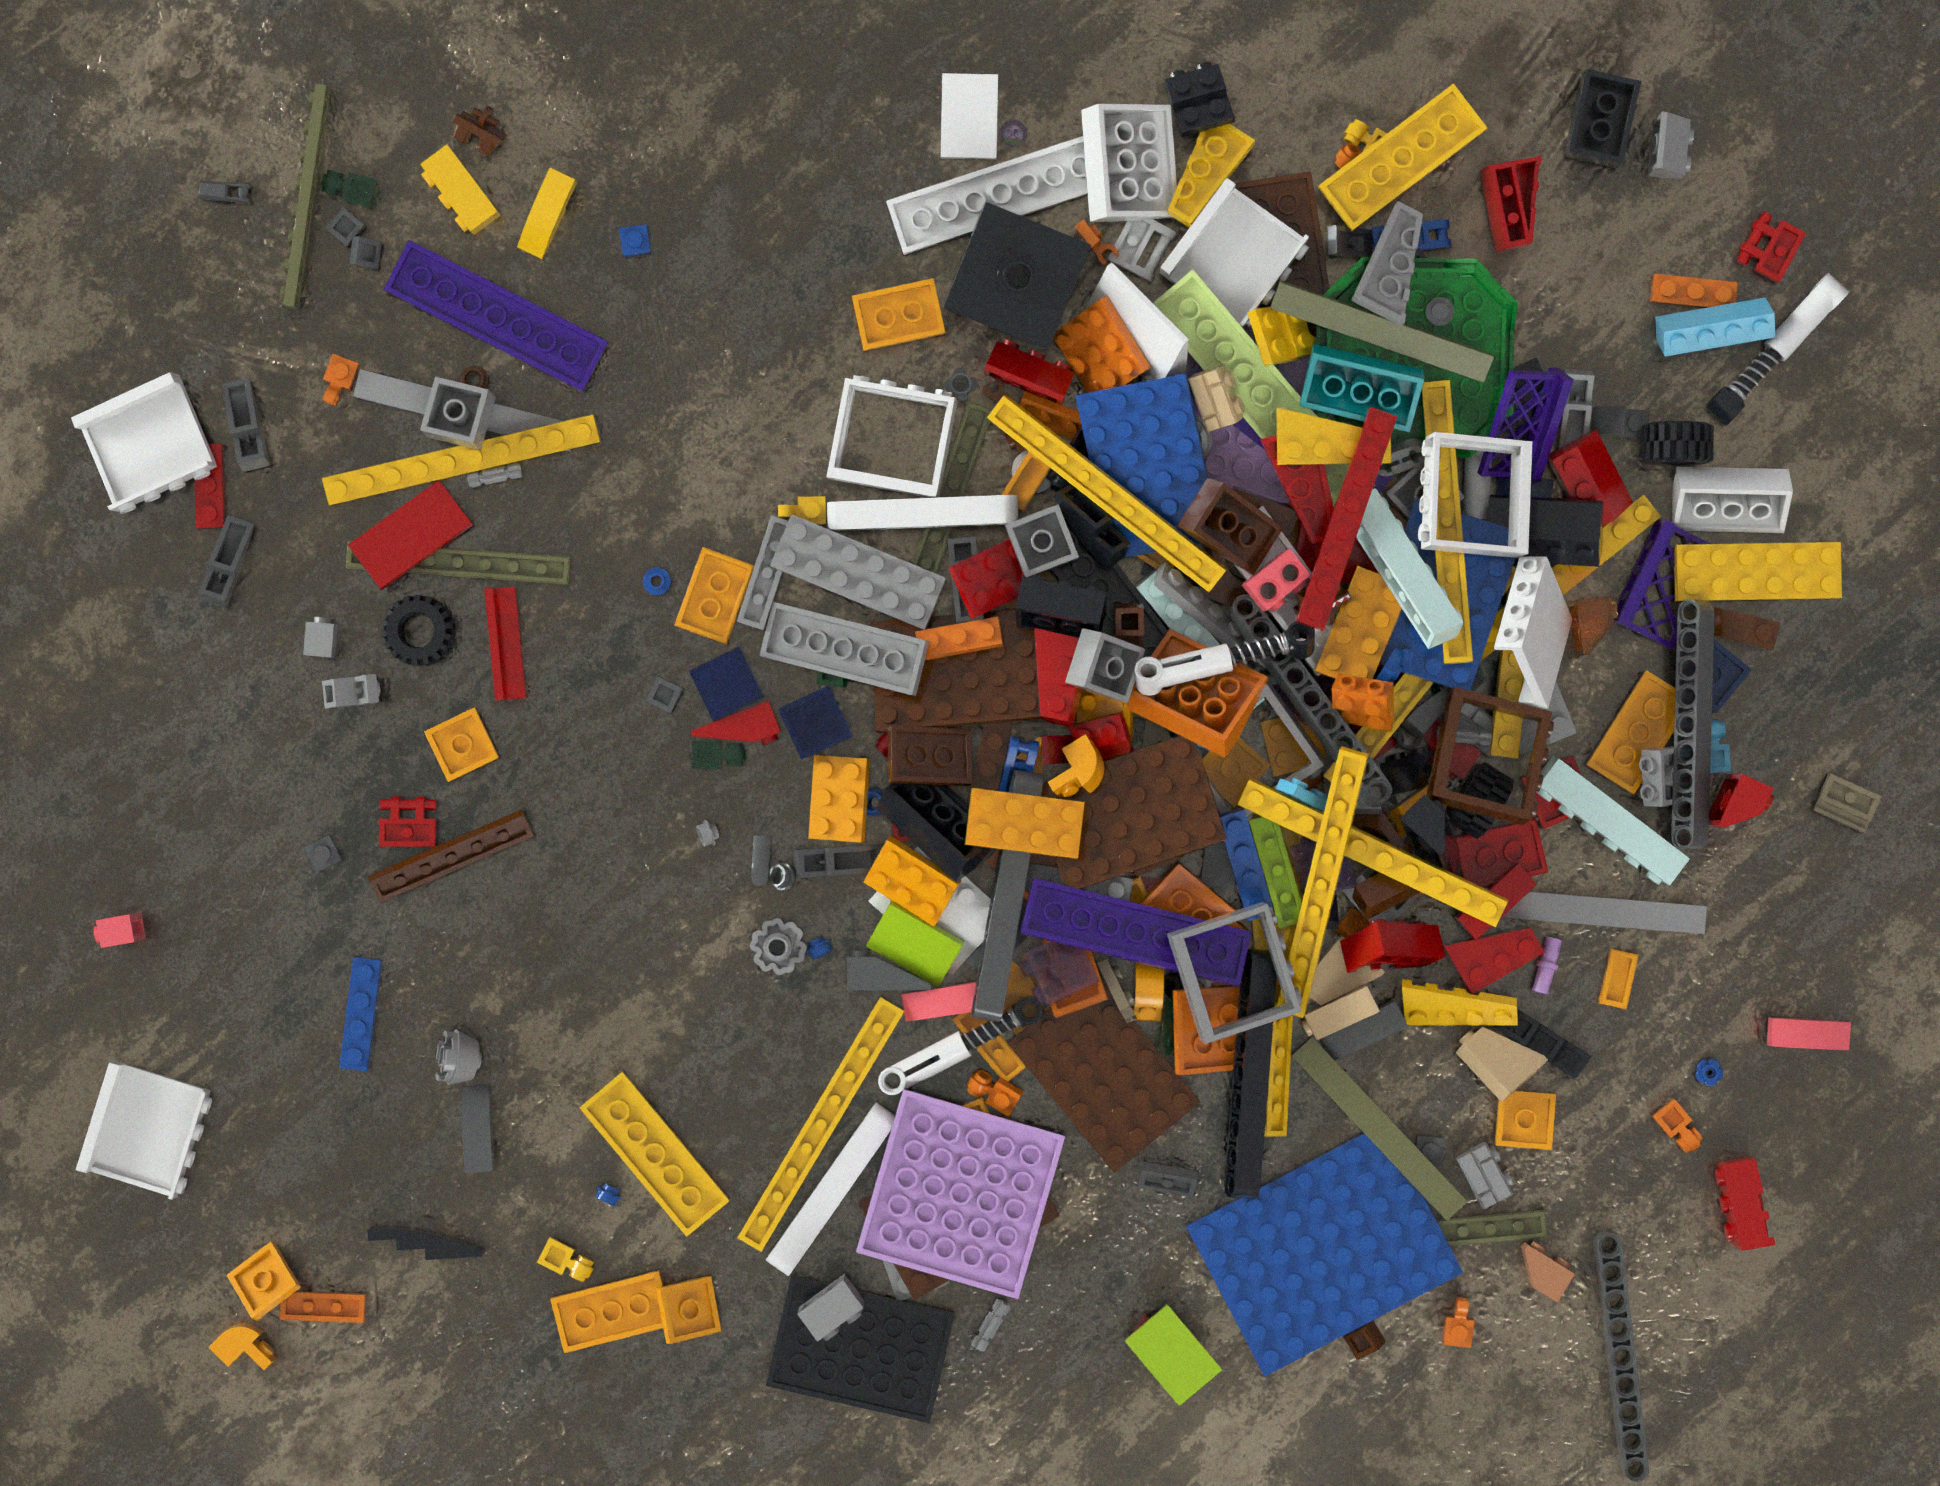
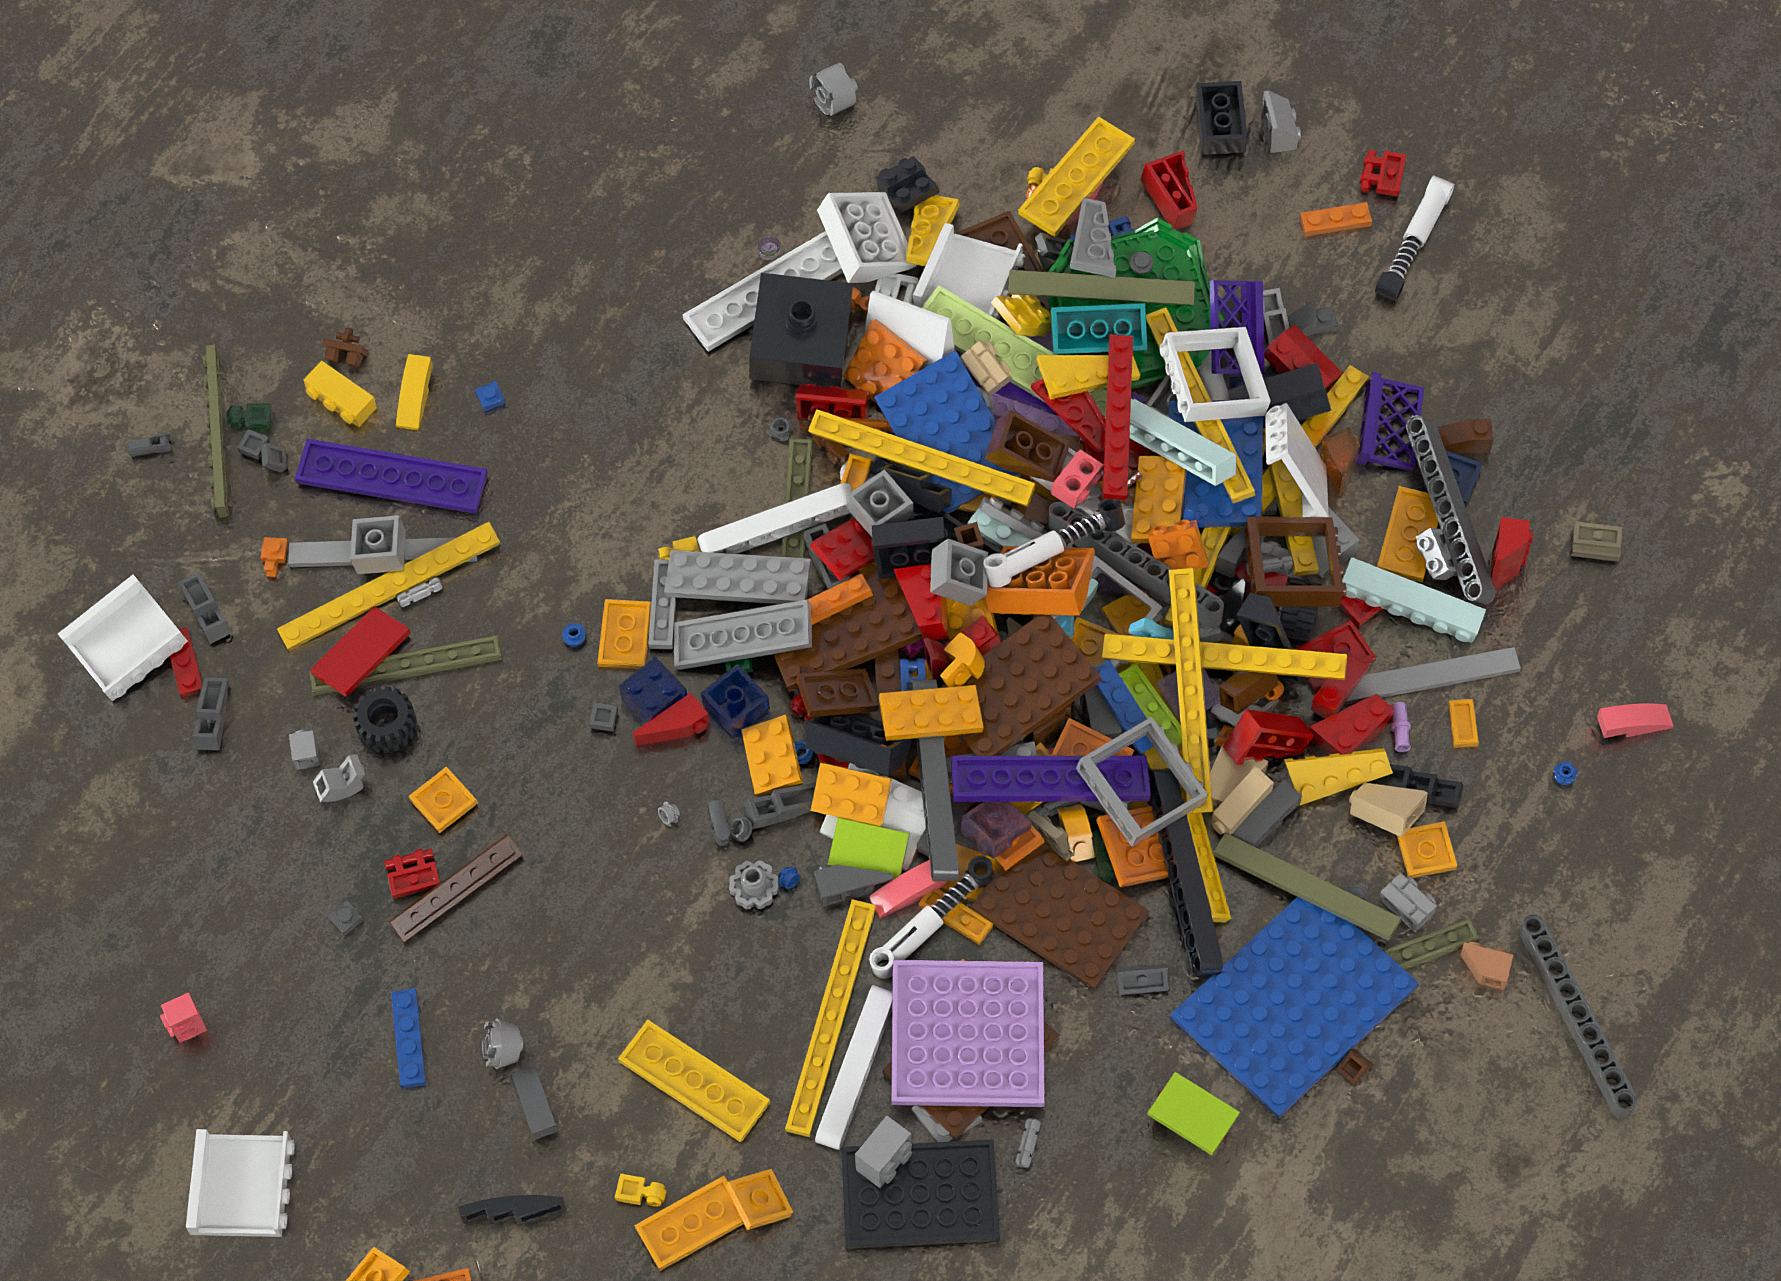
camera: 10 degrees left, 25 degrees down
red fence [484,587,527,701] -> none
blue plate [595,1183,622,1207] -> none
clear green plate [692,741,746,769] -> none
white window [827,375,958,498] -> none
light orange plate [852,278,946,351] -> none
white tile [941,73,998,160] -> none
orange plate [967,1070,1024,1117] -> none
light grey beam [1378,438,1425,476] -> none
orange plate [1442,1297,1475,1348] -> none
black tyre [1642,421,1714,465] -> none
orange plate [1652,1098,1703,1153] -> none
medium azure brick [1655,297,1775,357] -> none
white slope [1672,466,1793,533] -> none
yellow plate [1674,542,1842,601] -> none
medium azure plate [1710,719,1731,773] -> none
red wedge [1715,1156,1775,1251] -> none

